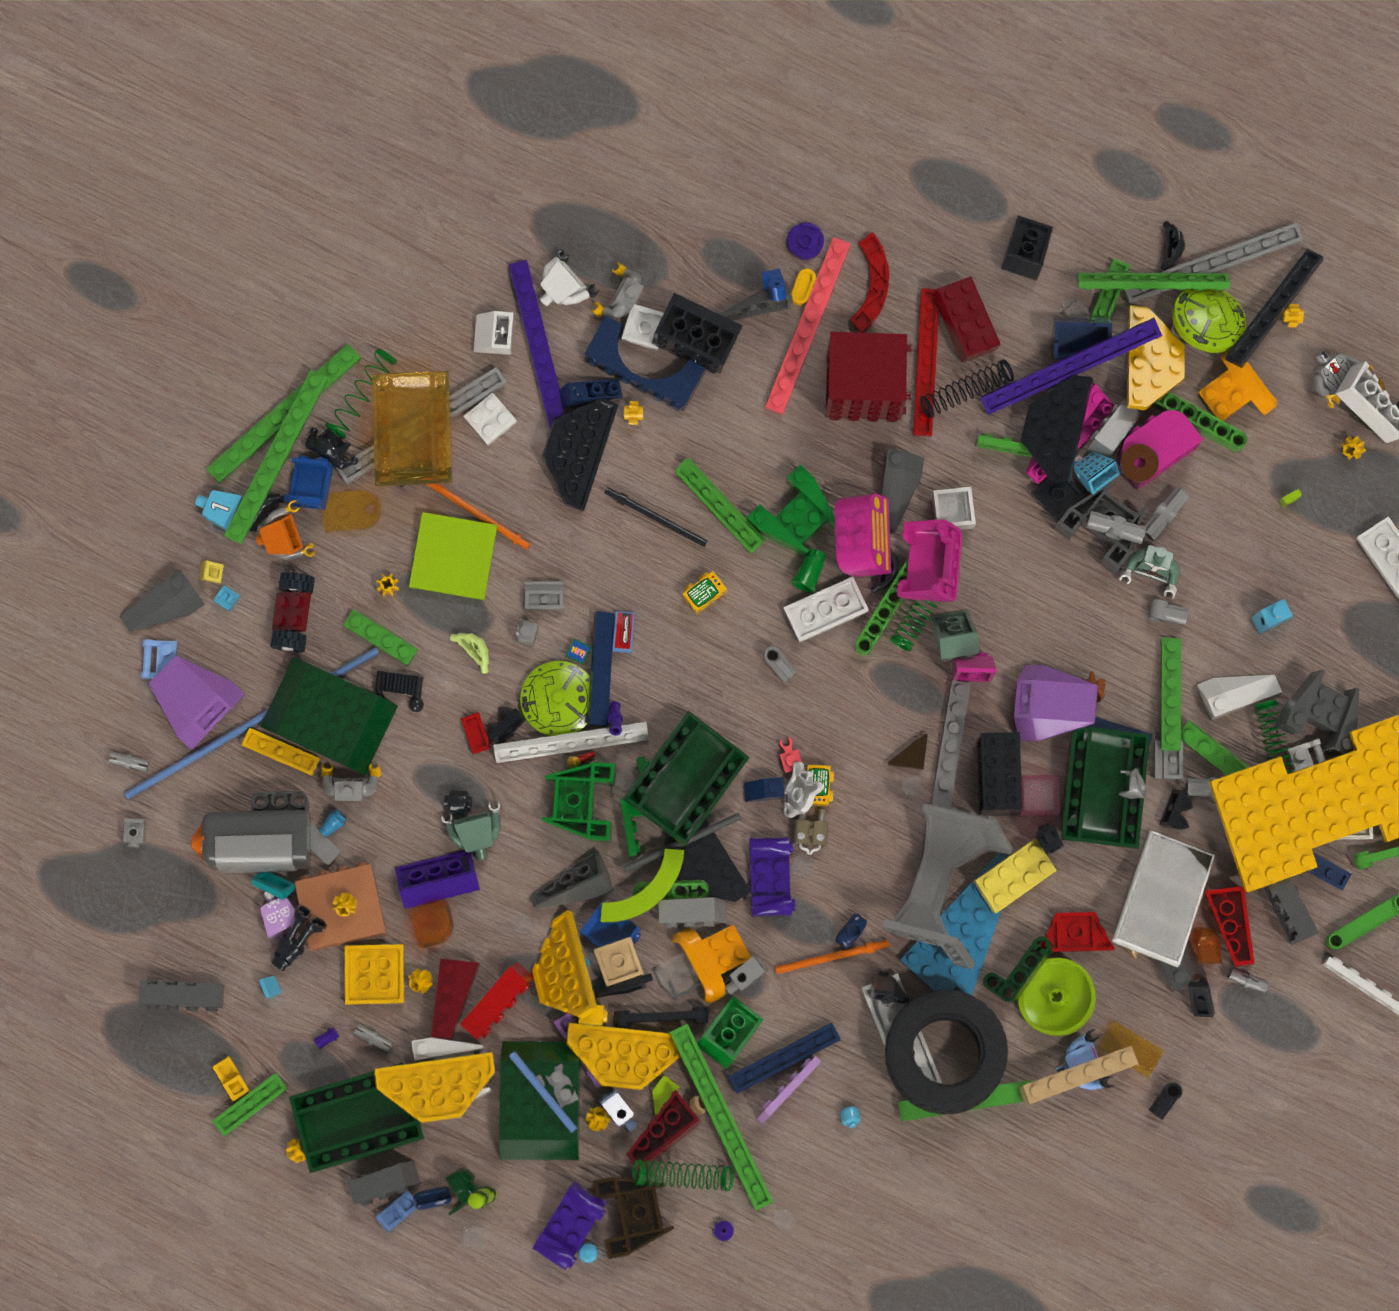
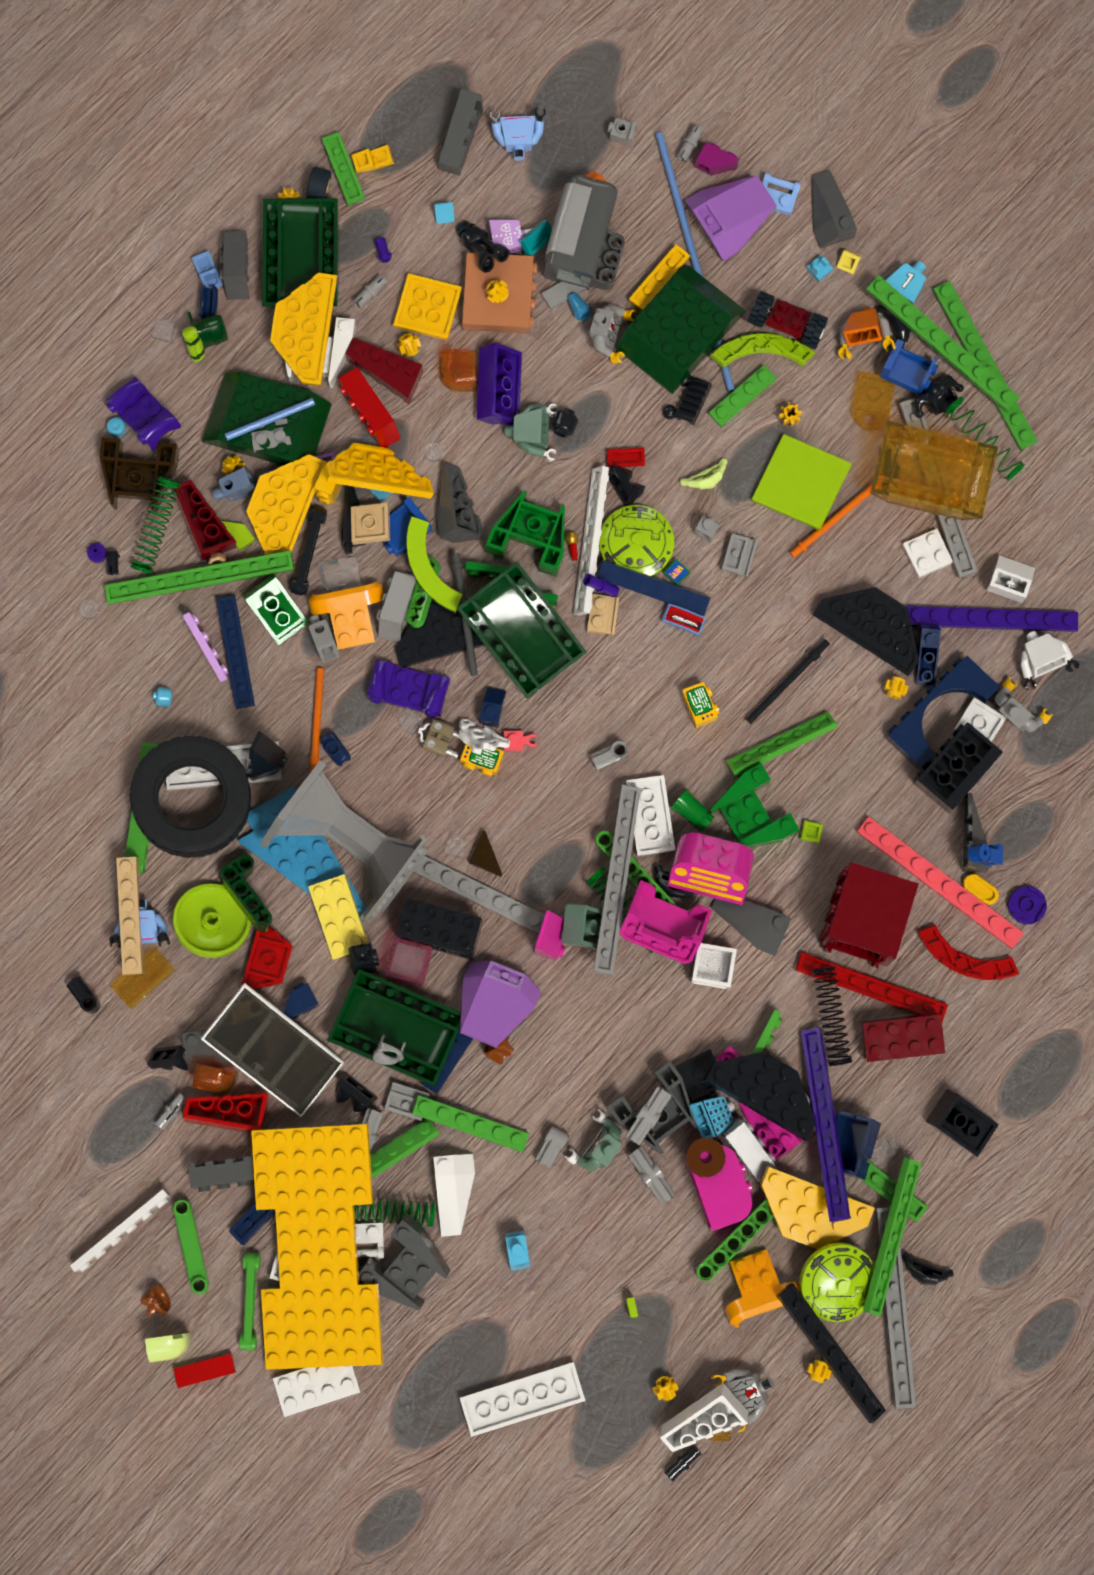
camera: 110 degrees right, 0 degrees up
none -> black pin [105,551,120,575]
none -> dark blue slope [284,983,320,1020]
none -> black wheel [306,167,332,198]
none -> light blue torso [489,107,546,161]
none -> tan plate [587,594,619,636]
none -> light grey plate [593,785,641,976]
none -> magenta slope [695,142,739,176]
none -> lime tile [710,333,815,368]
none -> lime tile [800,820,823,844]

